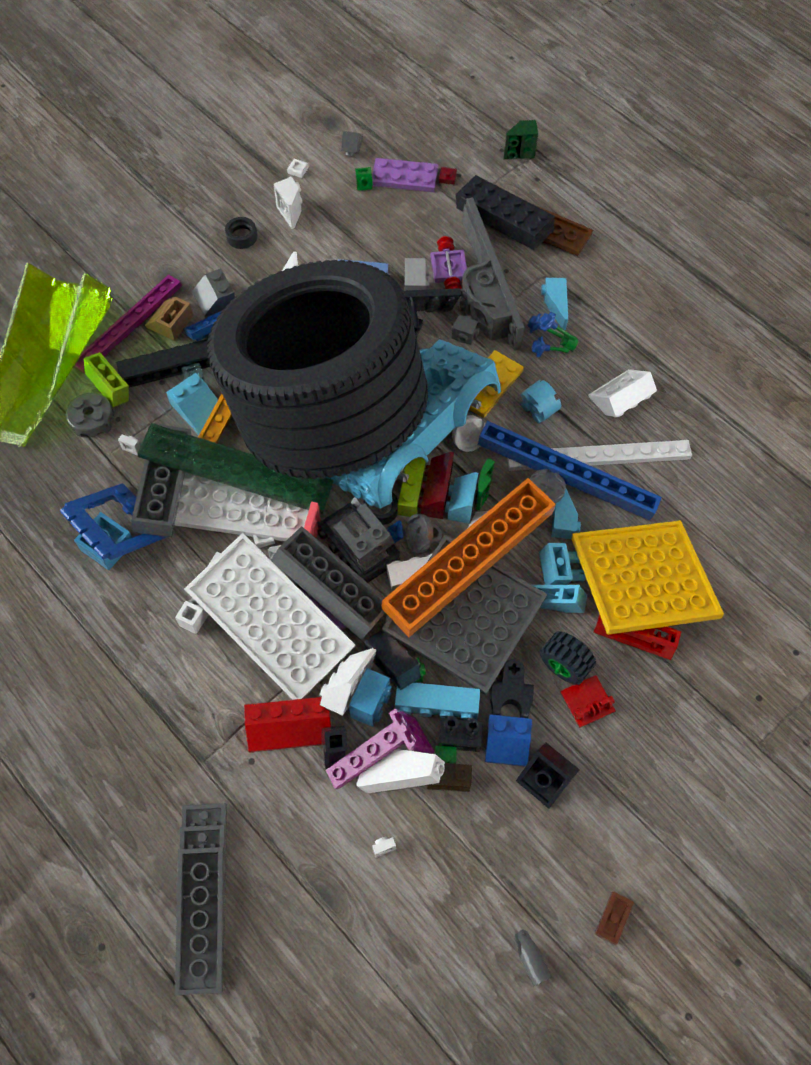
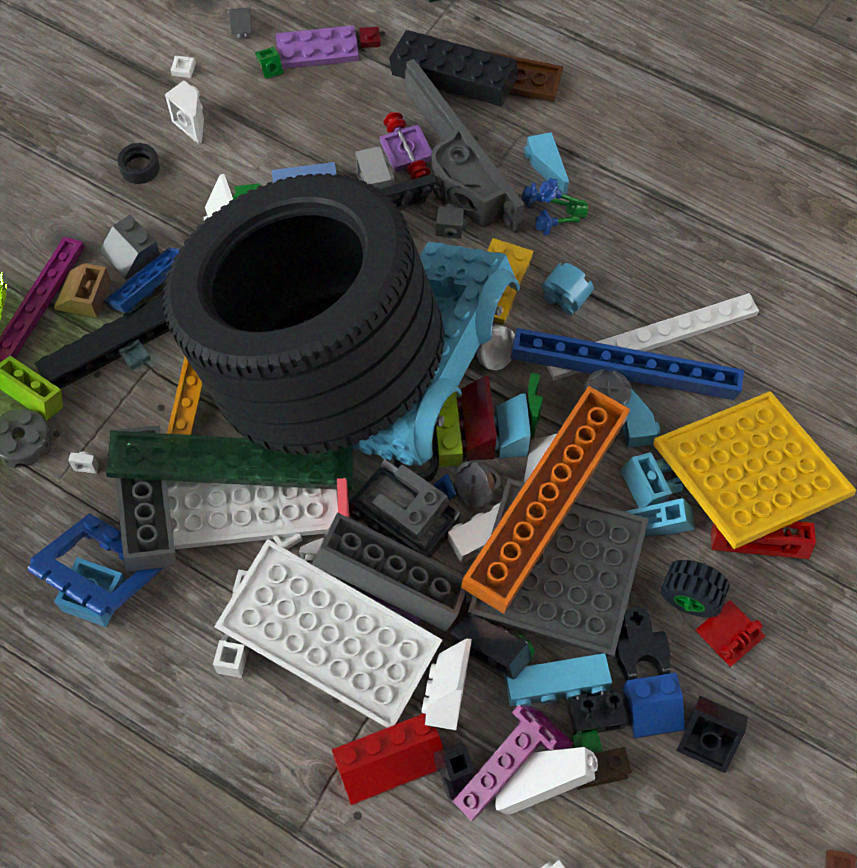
camera: 15 degrees left, 0 degrees up
medium azure slope [166,373,218,435] -> none
dark azure brick [349,668,392,727] -> none
white slope [588,370,657,418] -> none

